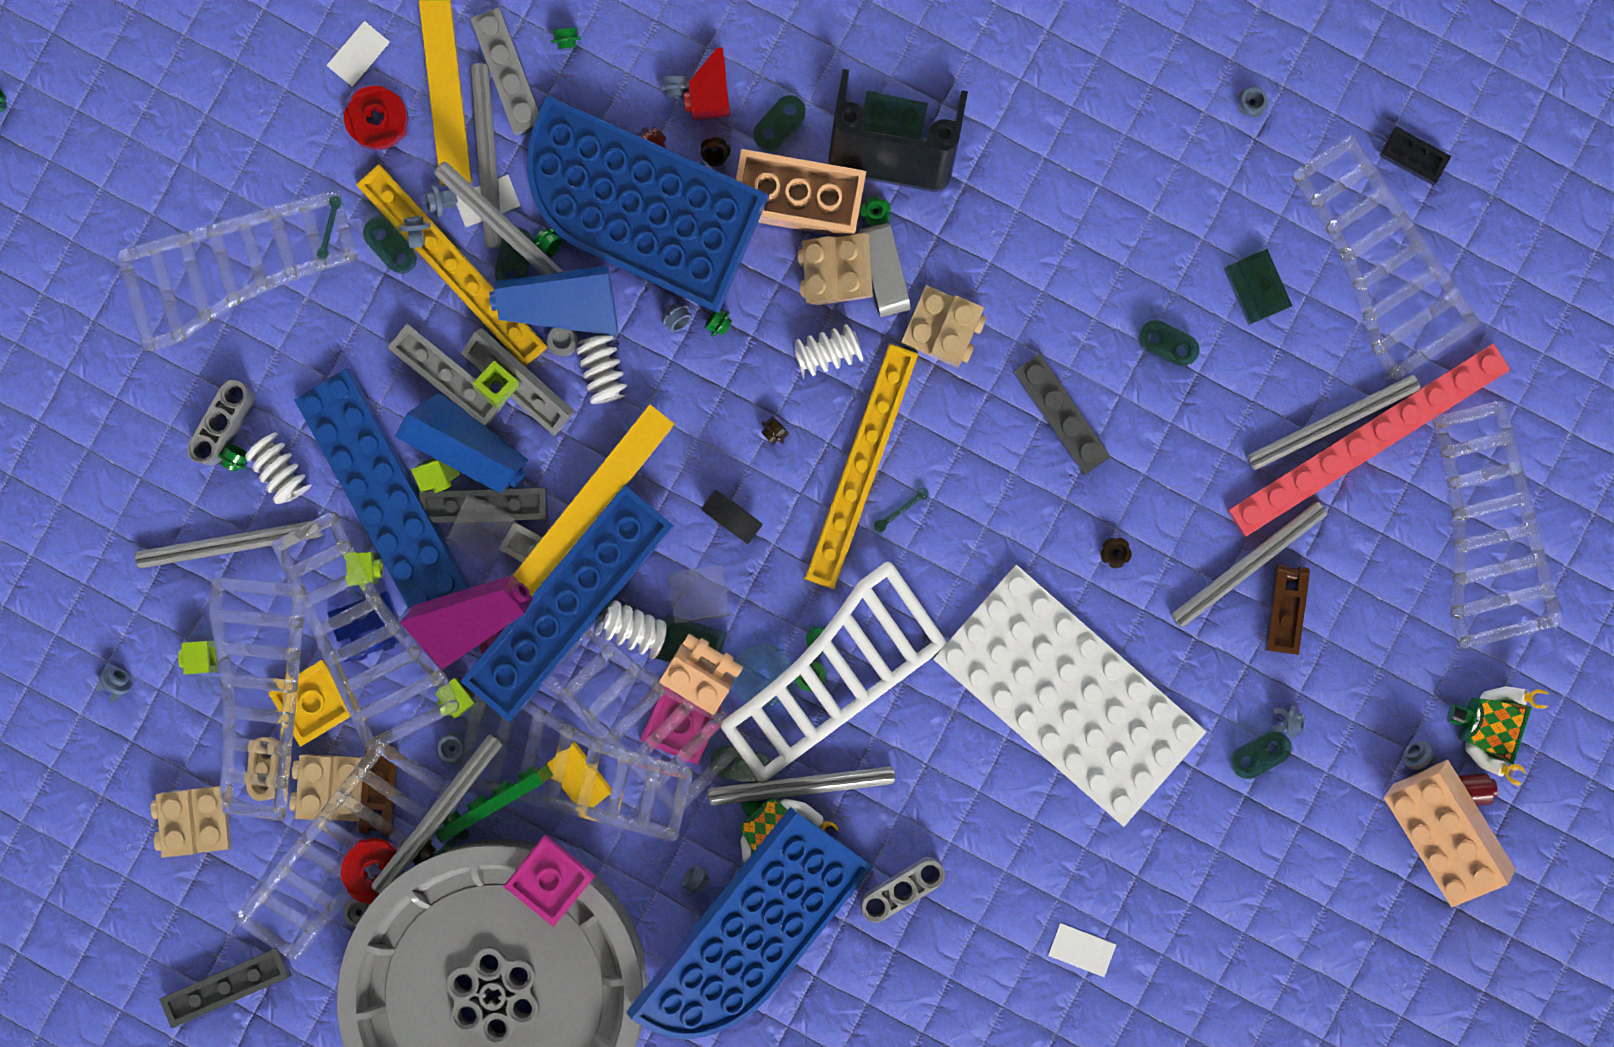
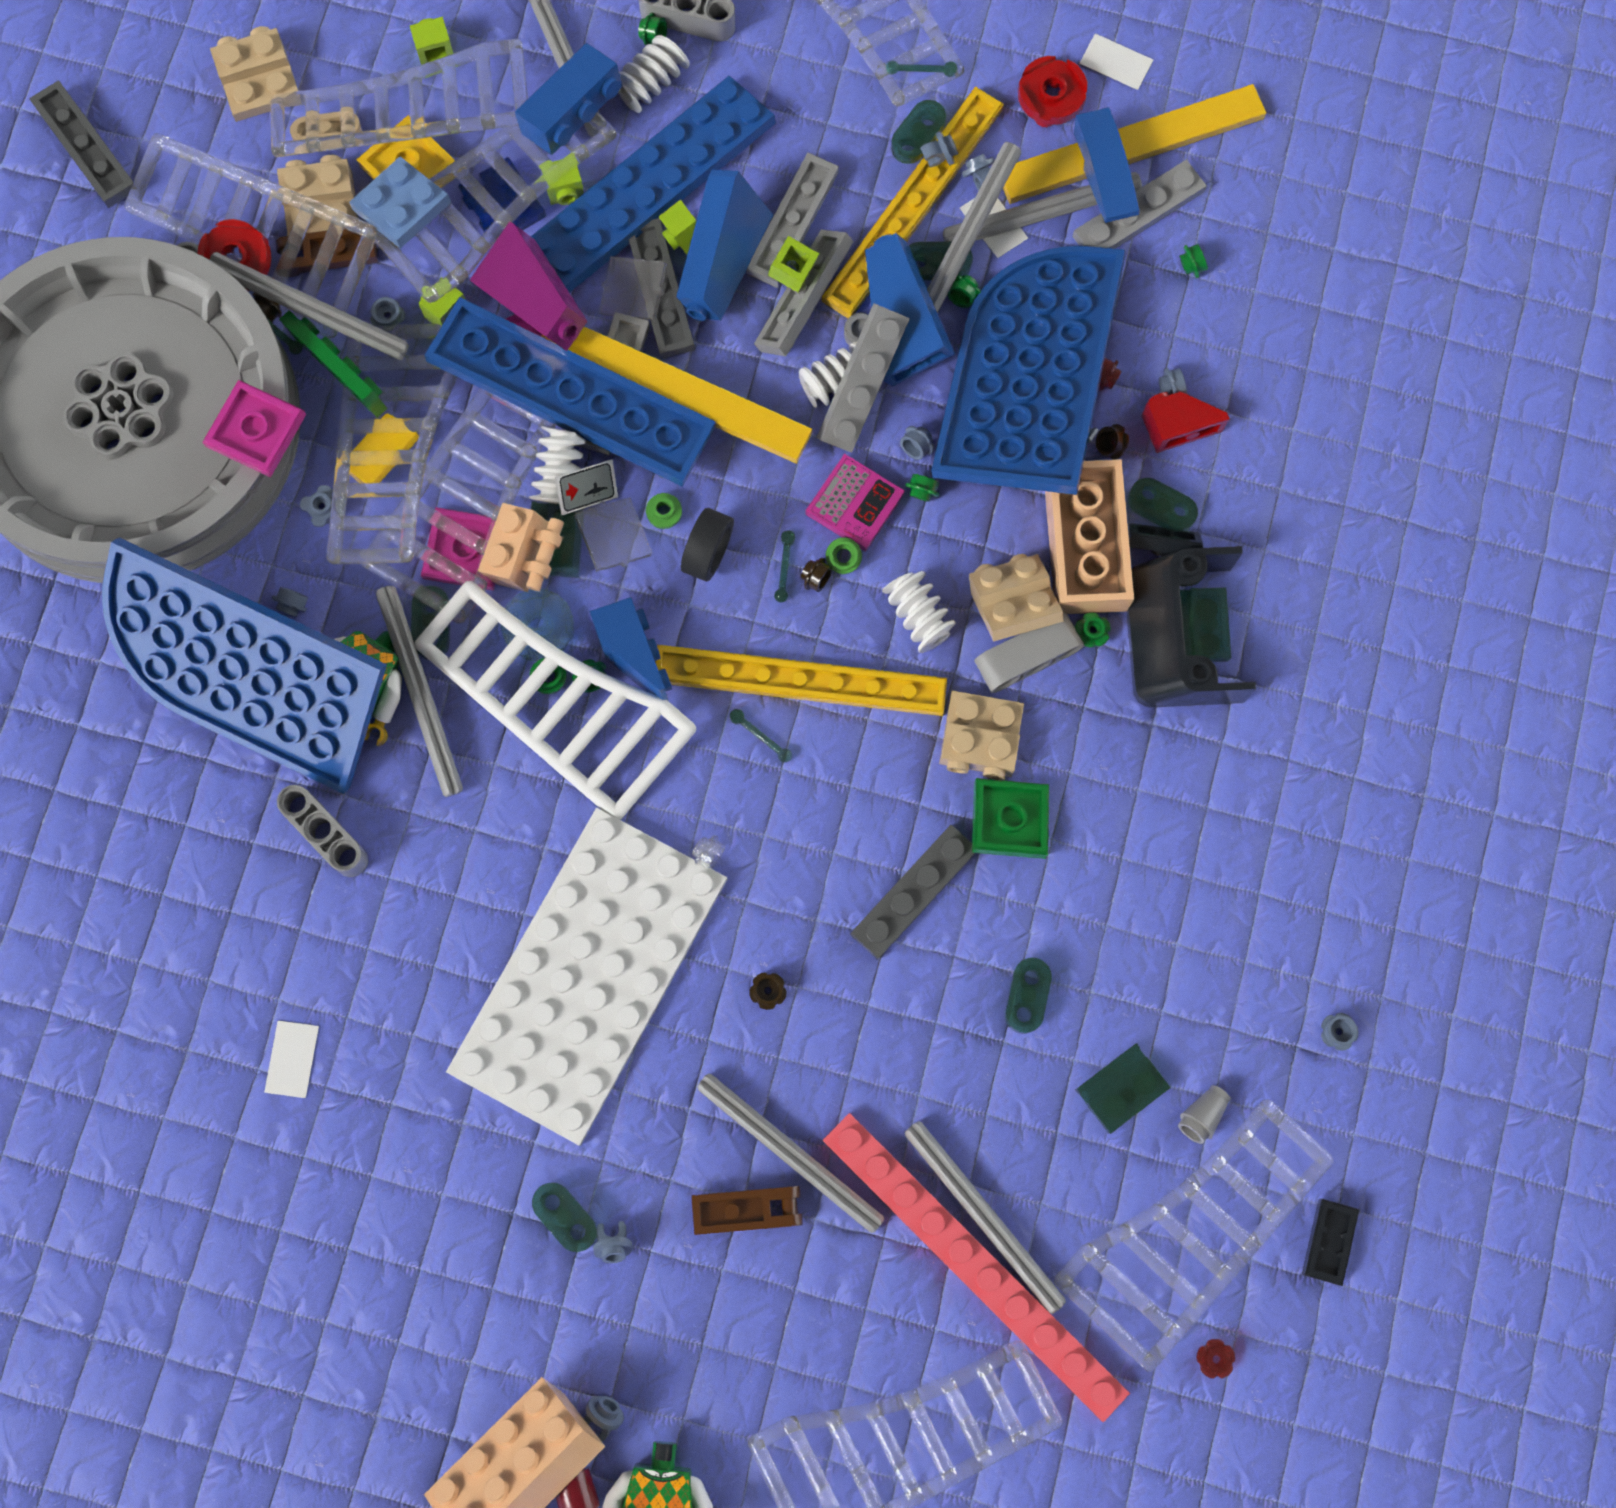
camera: 70 degrees right, 10 degrees down
none -> sand blue plate [300,485,344,527]
none -> medium blue plate [349,157,451,249]
none -> blue brick [515,43,623,155]
none -> sticker [555,459,618,516]
none -> blue slope [589,597,672,700]
none -> bright green plate [646,493,682,529]
none -> clear plate [692,835,725,870]
none -> hinge [774,530,795,603]
none -> tile [805,453,905,552]
none -> light grey plate [817,303,909,453]
none -> bright green plate [826,538,862,574]
none -> green plate [972,778,1049,859]
none -> blue slope [1074,107,1139,223]
none -> black plate [1128,523,1203,557]
none -> light grey cone [1178,1085,1231,1144]
none -> clear red plate [1196,1339,1236,1379]

